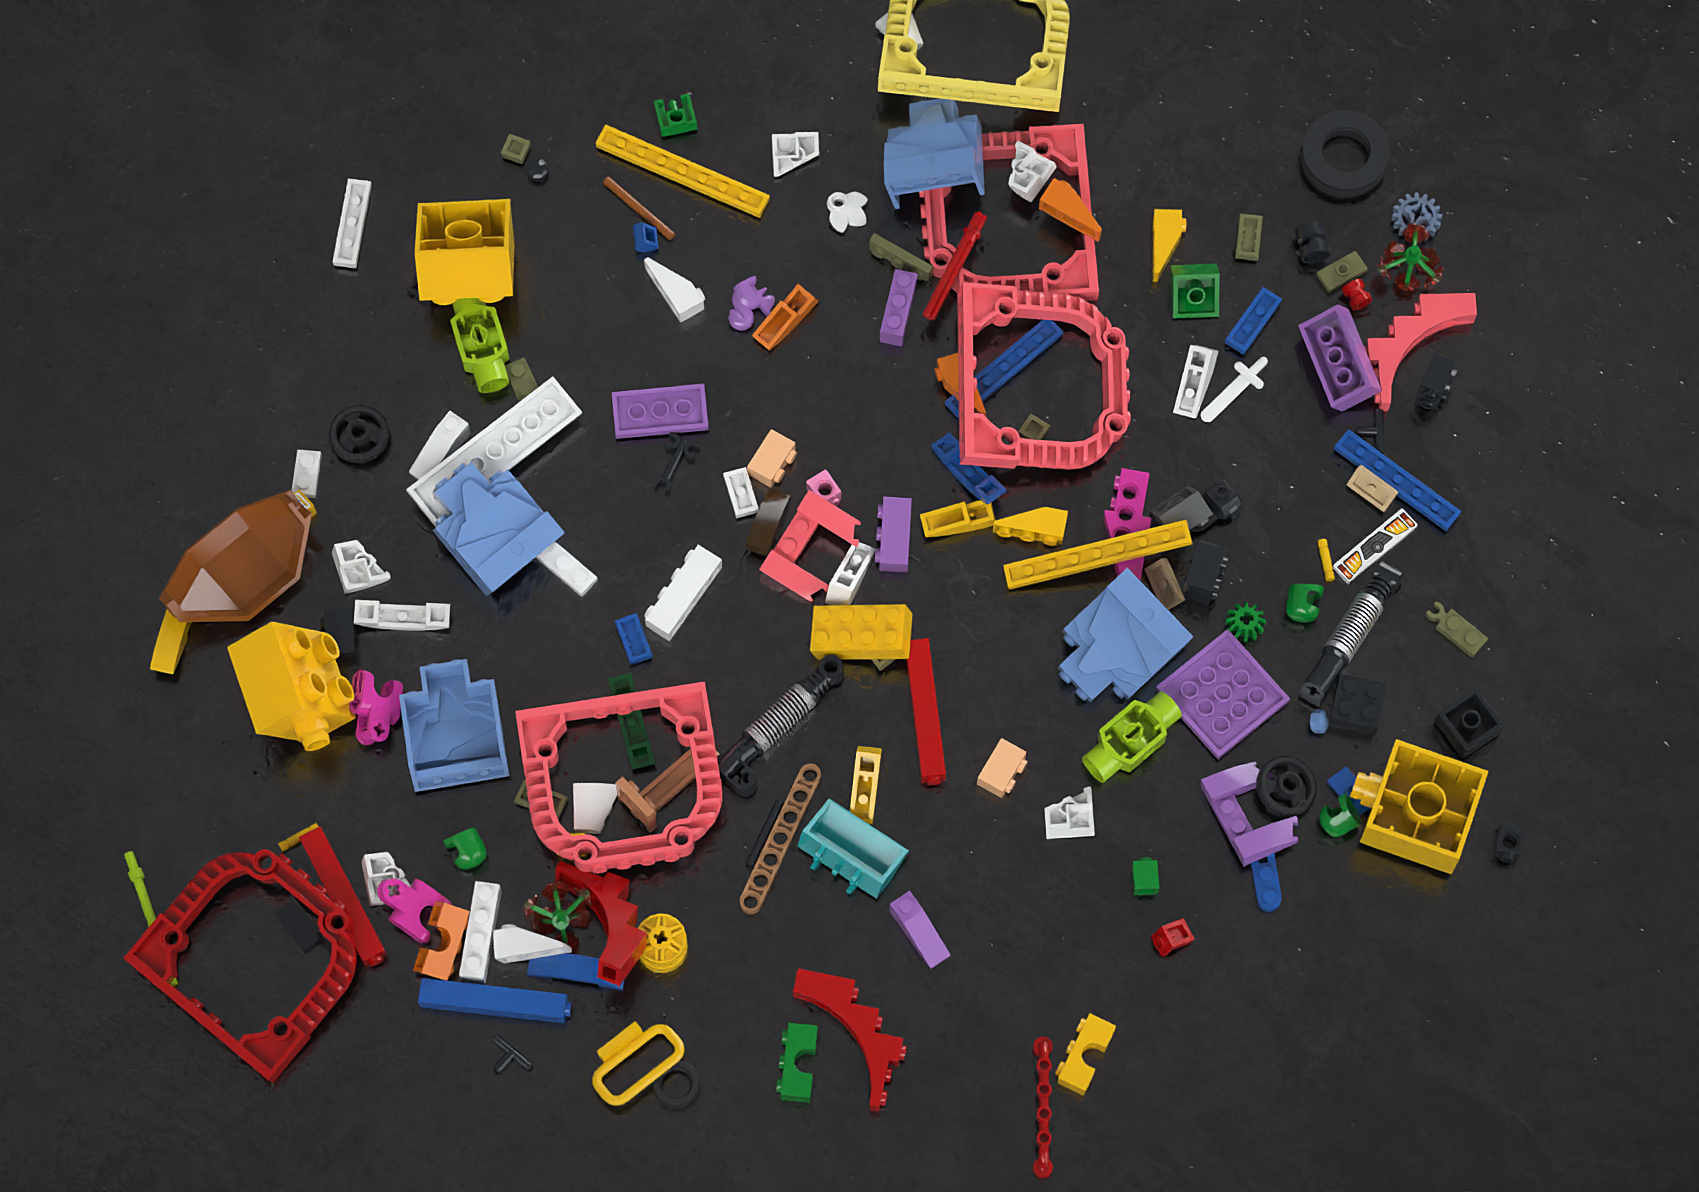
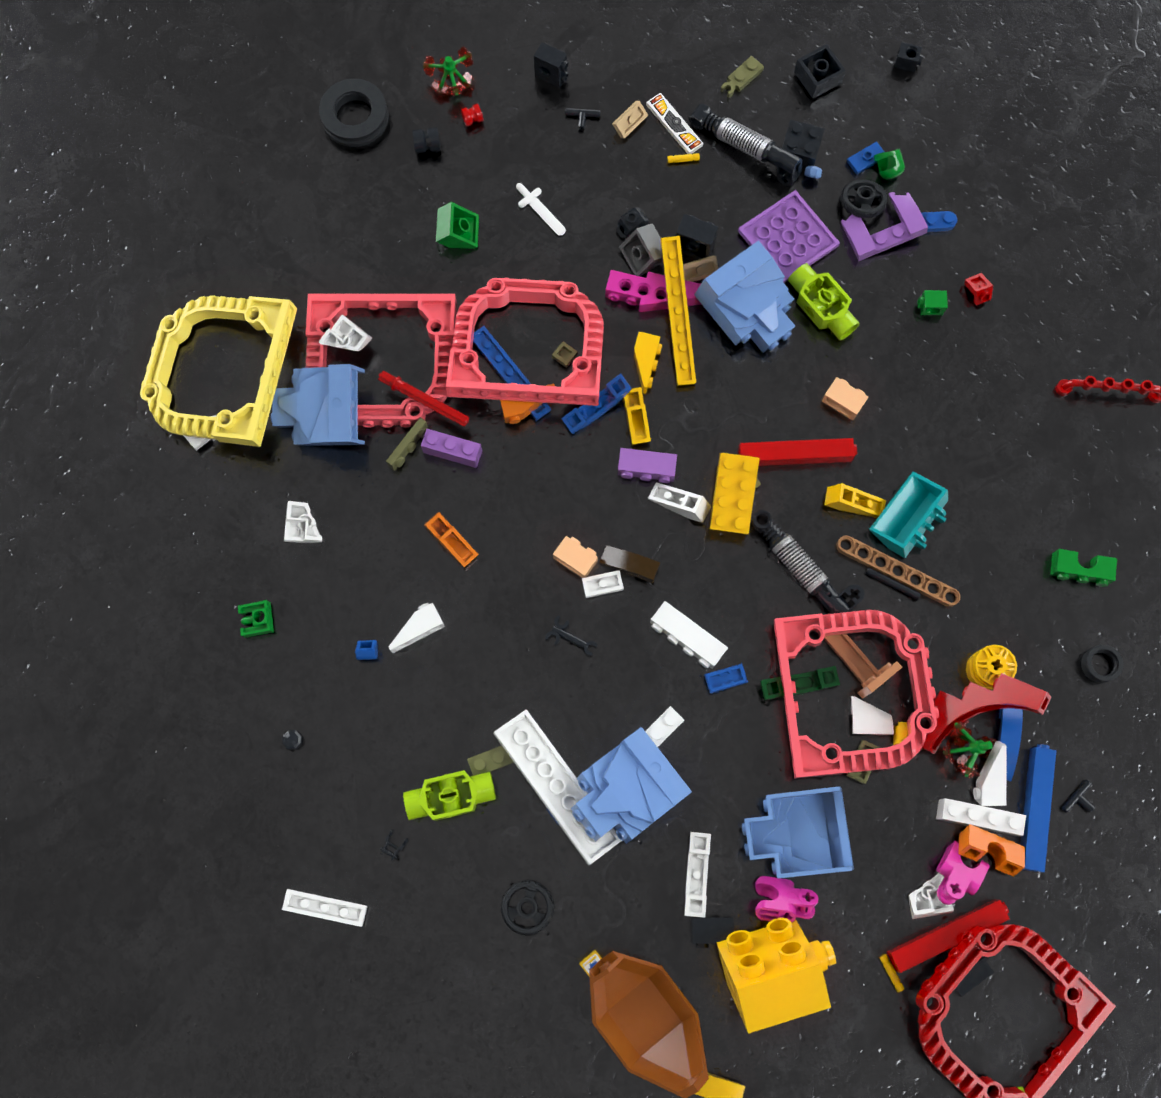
camera: 85 degrees left, 5 degrees up
white plate [292,450,322,498] -> none
white slope [332,540,390,594] -> none
white slope [409,411,471,480] -> none
yellow brick [415,199,514,305] -> none
green helmet [443,828,487,870] -> none
olive plate [501,134,531,164] -> none
yellow bar [592,1022,684,1106] -> none
yellow plate [595,125,770,218] -> none
dark orange bar [603,176,675,240] -> none
medium lavender plate [612,384,709,439] -> none
medium lavender animal [728,276,775,331] -> none
coral wedge [759,490,861,602] -> none
red arch [793,969,907,1112] -> none
bright pink brick [806,469,841,506] -> none
white plate [827,192,868,232] -> none
medium lavender slope [889,891,951,969] -> none
orange slope [1039,178,1102,242] -> none
white slope [1045,787,1095,839] -> none
yellow arch [1055,1013,1116,1096] -> none
yellow slope [1153,209,1186,282] -> none
white slope [1173,345,1218,418] -> none
blue plate [1225,287,1282,355] -> none
green gear [1225,601,1266,642] -> none
olive plate [1235,213,1263,261] -> none
green helmet [1286,584,1324,623] -> none
medium lavender brick [1298,305,1382,411] -> none
olive plate [1316,251,1368,293] -> none
blue plate [1334,429,1461,532] -> none
yellow brick [1350,739,1488,874] -> none
coral arch [1364,293,1477,411] -> none
sand blue gear [1391,192,1442,242] -> none

